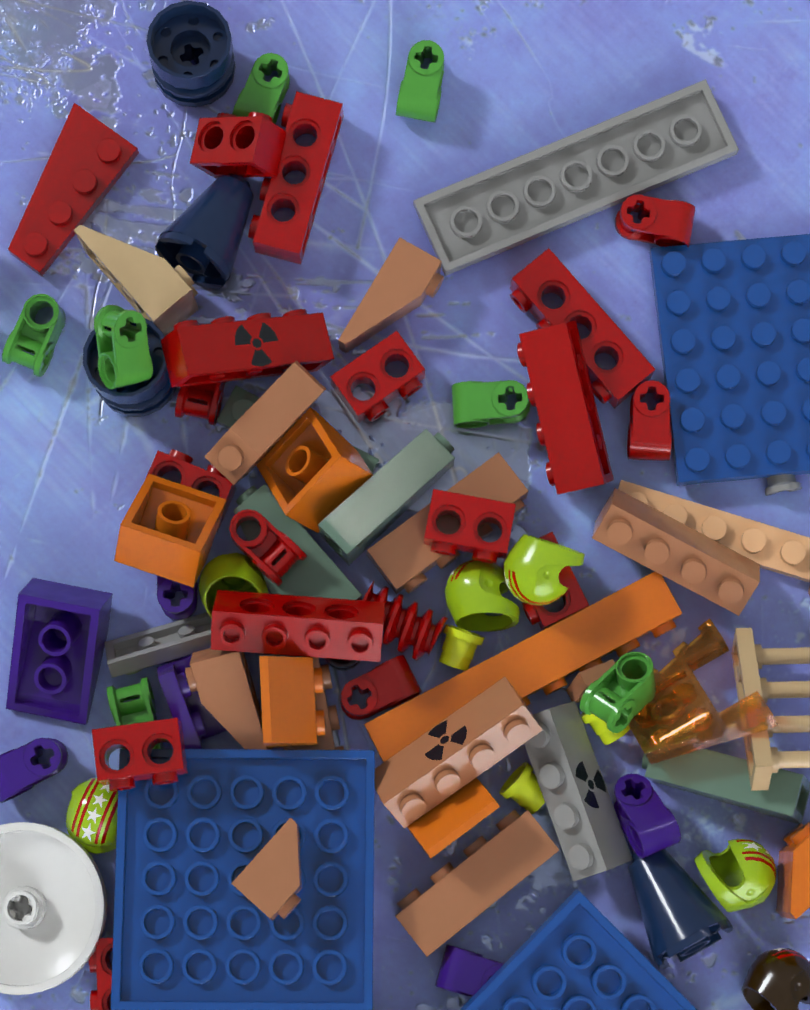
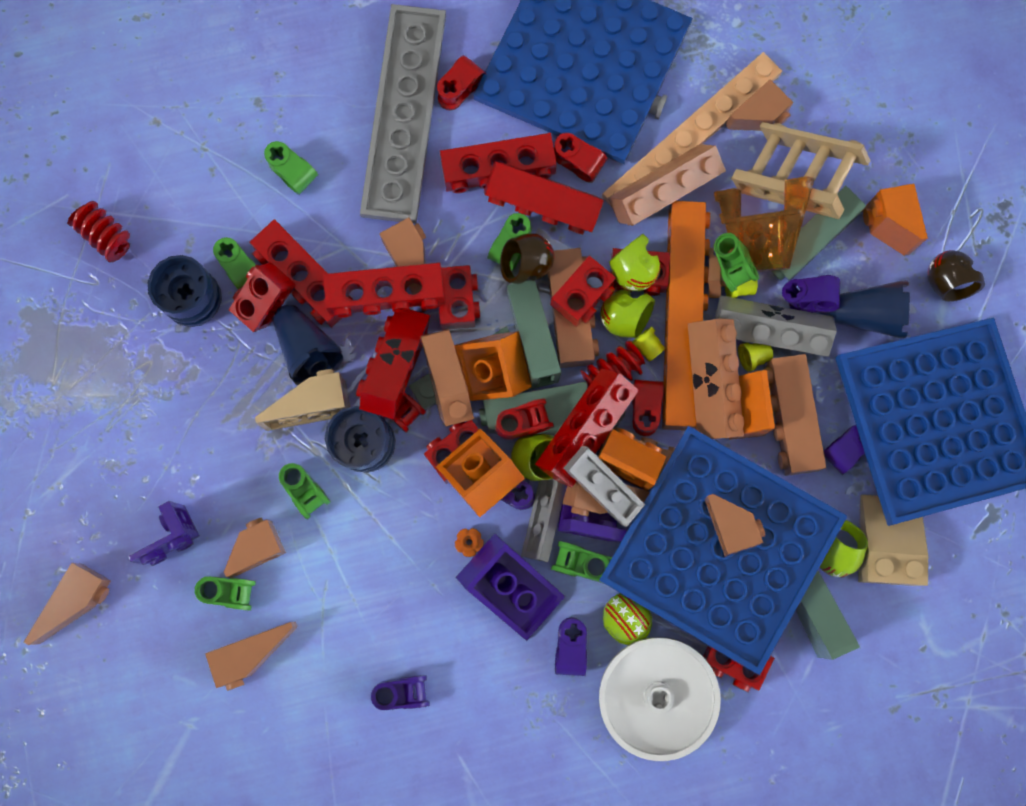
camera: 60 degrees left, 0 degrees up
red wing [8,103,139,276] -> none
red brick [92,717,188,791] -> none
bright green piece [94,305,153,389] -> none
lime helmet [694,839,777,913] -> none
none -> red brick [323,263,445,318]
none -> orange plate [455,528,484,557]
none -> dark brown helmet [500,233,555,284]
none -> light grey plate [563,446,645,527]

